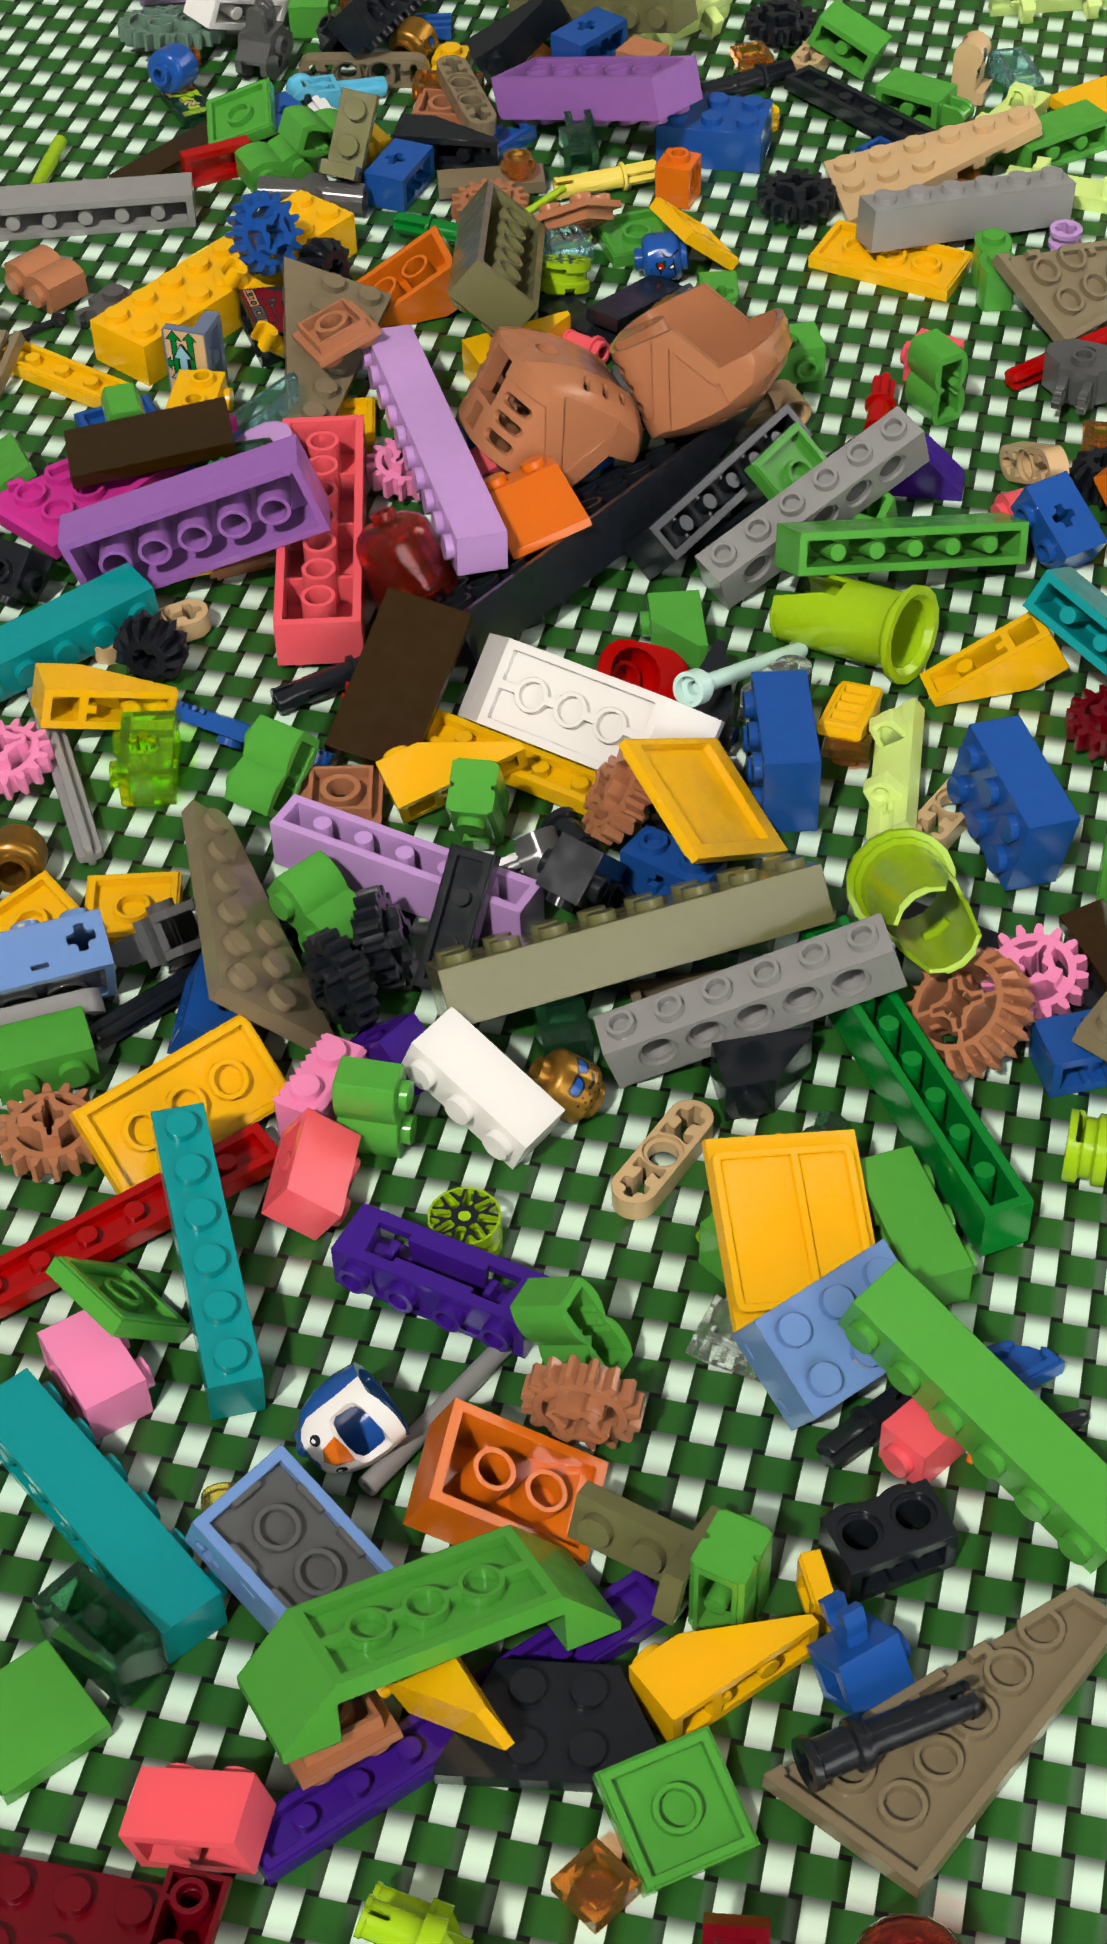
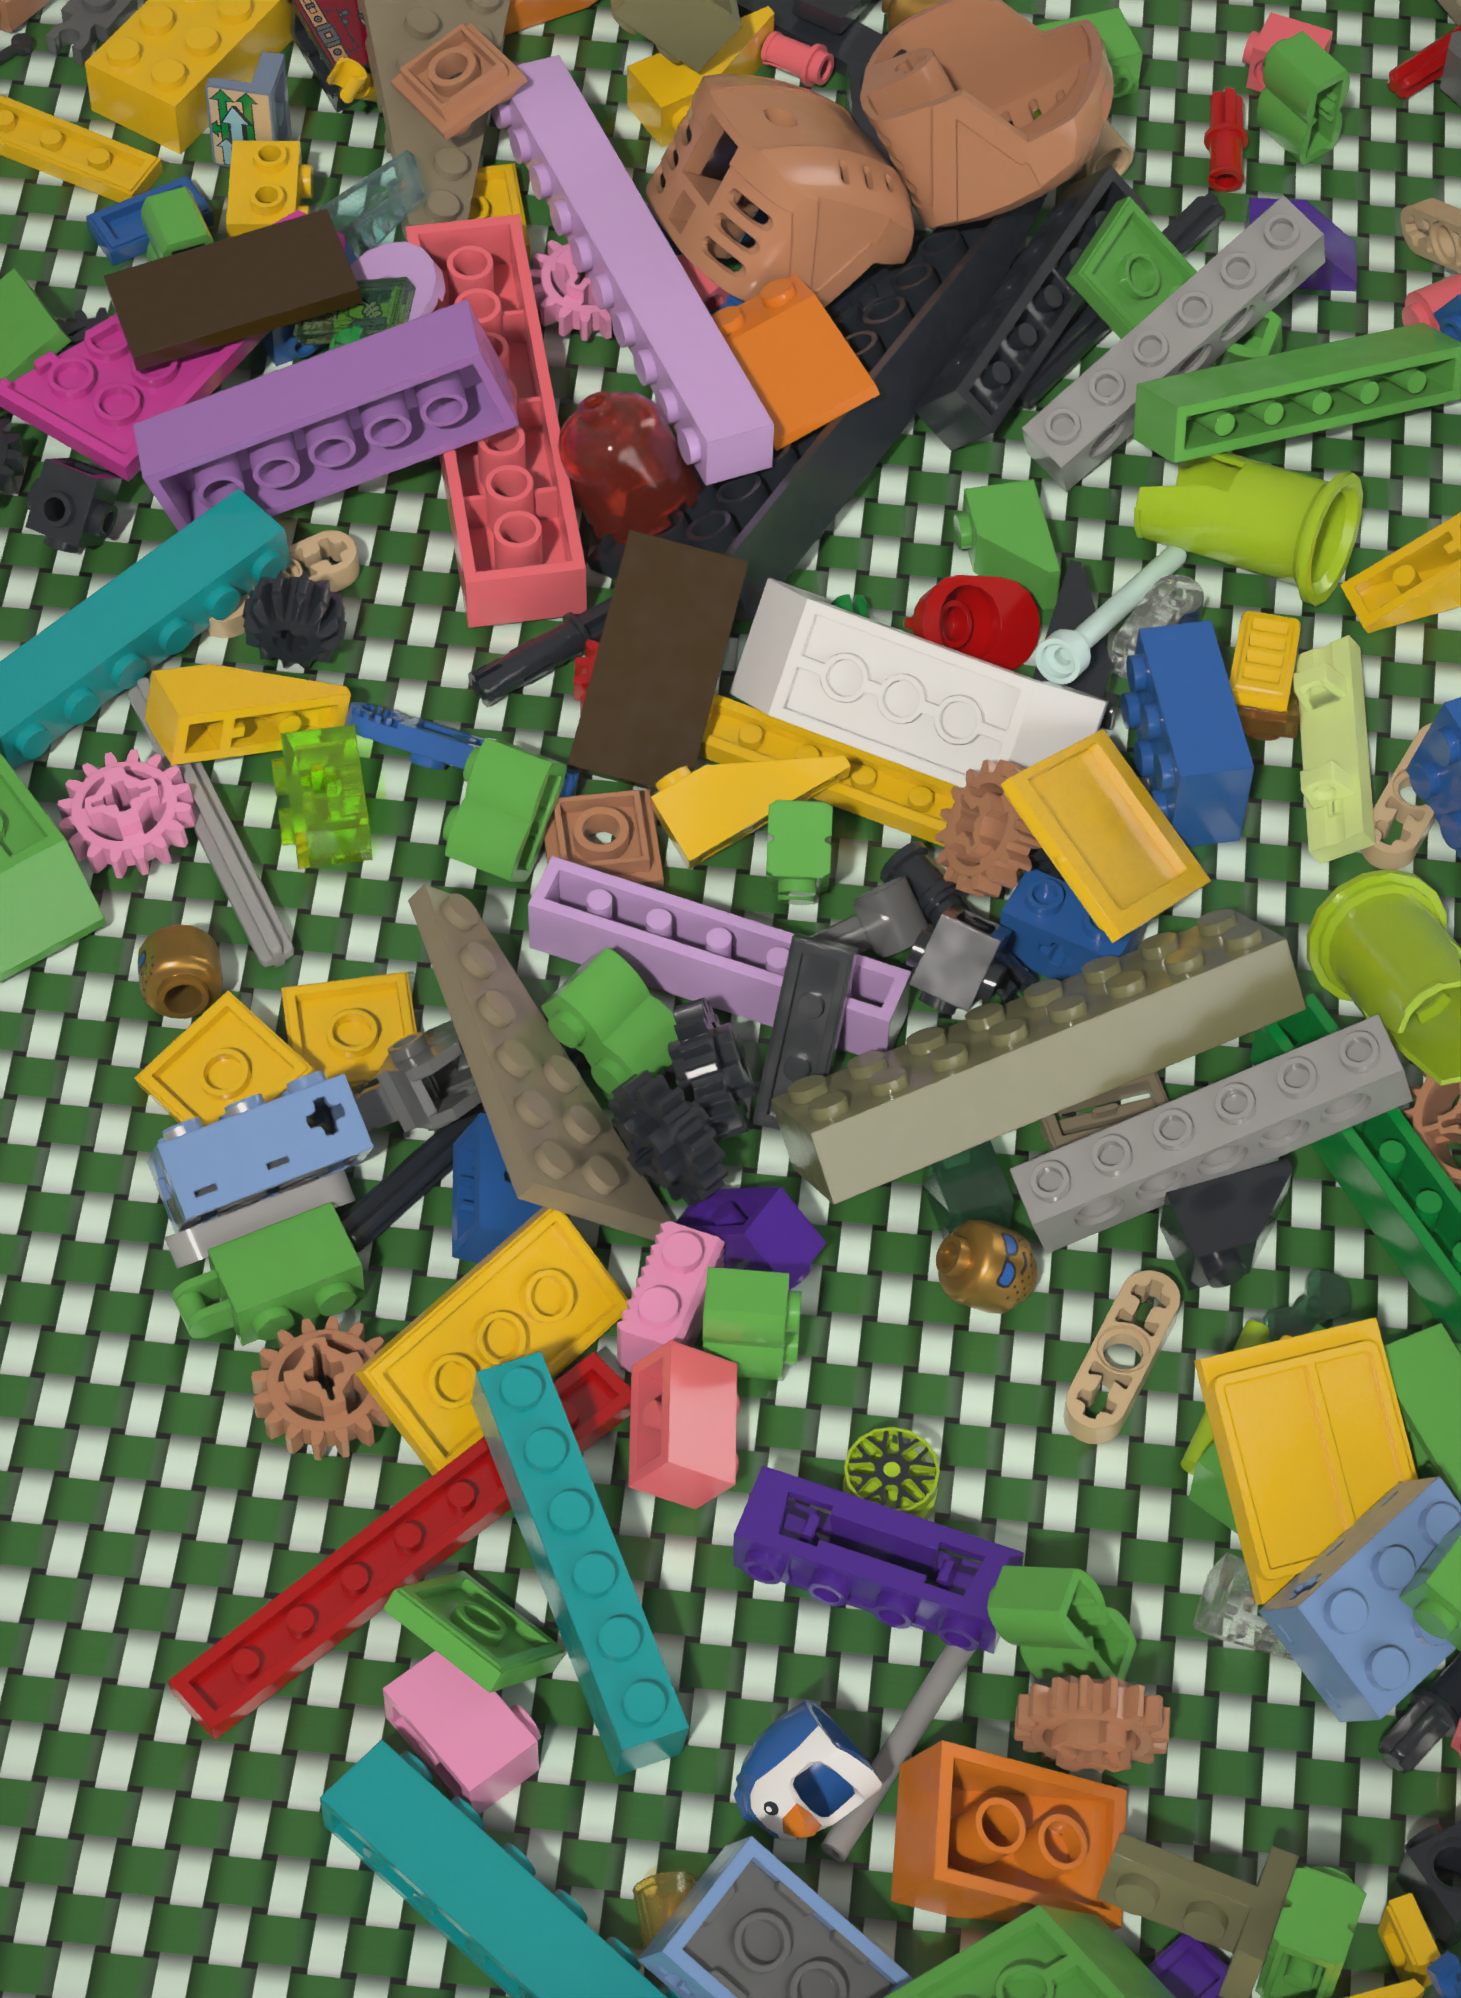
camera: 10 degrees left, 10 degrees up
white brick [401,1006,565,1170] -> none

